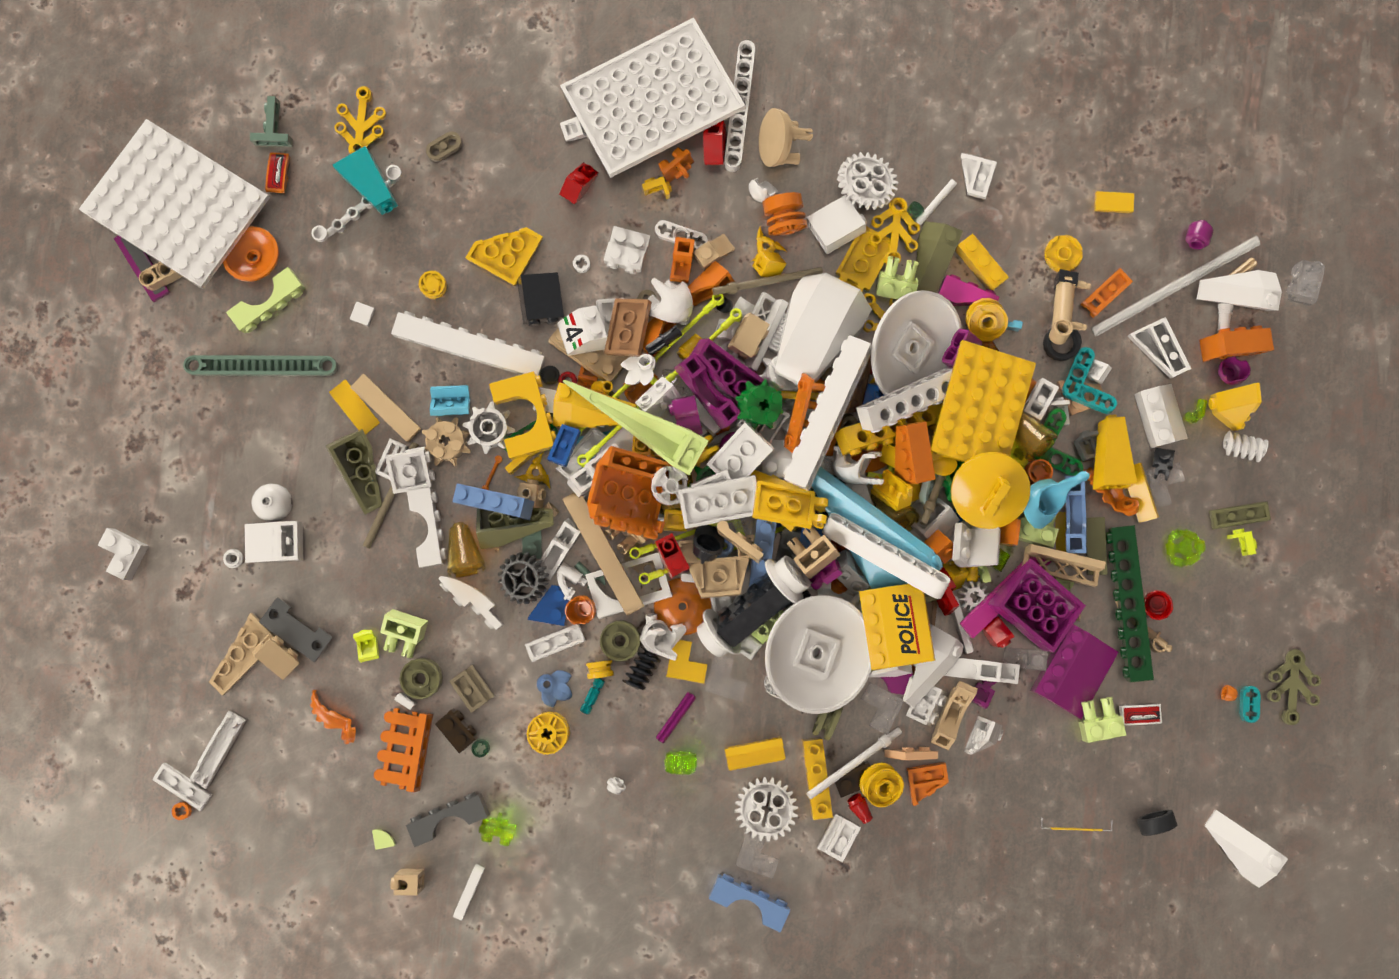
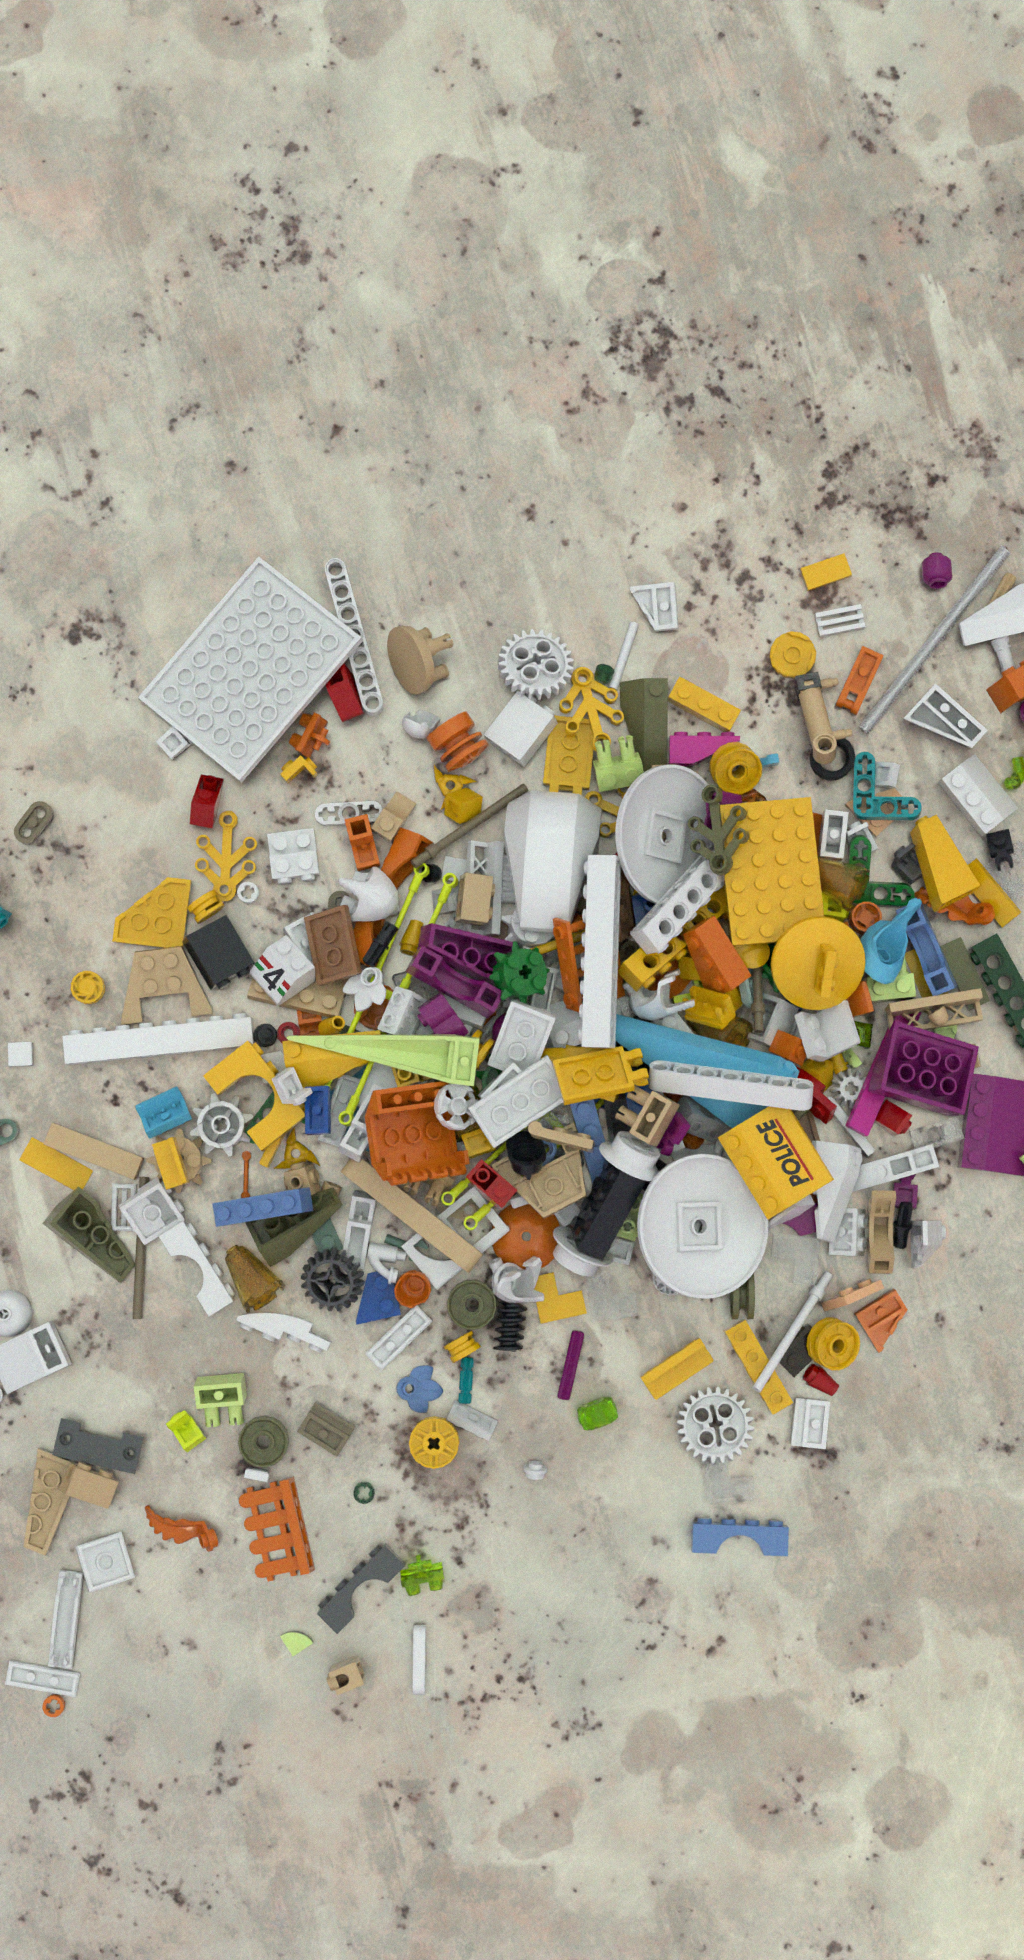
camera: 25 degrees left, 0 degrees up
dark brown bracket [435,708,478,754] -> none
none -> white plate [75,1531,135,1593]
none -> tan wing [121,946,213,1025]
none -> yellow panel [152,1137,190,1190]
none -> yellow wheel [187,890,225,924]
none -> yellow plant [195,811,257,902]
none -> white bracket [272,1067,313,1106]
none -> white plate [446,1400,498,1441]
none -> olive plant [688,785,749,876]
none -> white tile [815,604,866,637]
none -> black axle [893,1201,913,1249]
none -> tan hinge [928,1006,949,1026]

